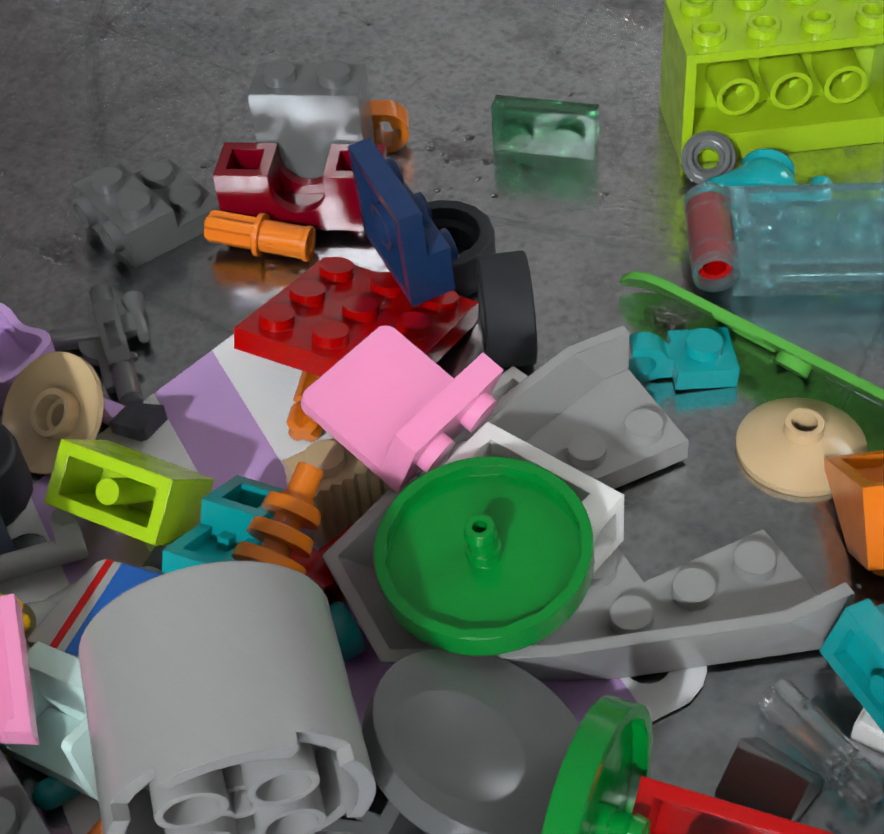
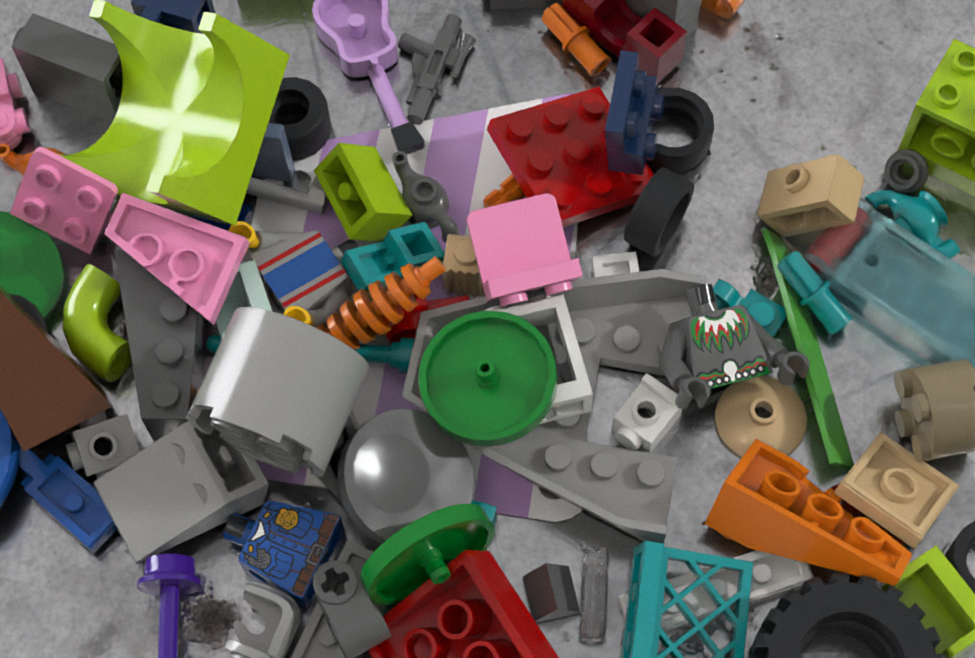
camera: 35 degrees right, 20 degrees up
tan dish [2,351,104,475] -> none
clear green plate [491,95,599,160] -> none
none -> dark grey piece [392,151,459,243]
none -> white brick [612,373,682,453]
none -> dark grey torso [659,284,810,409]
none -> tan brick [757,154,865,237]
none -> teal axle [777,251,853,335]

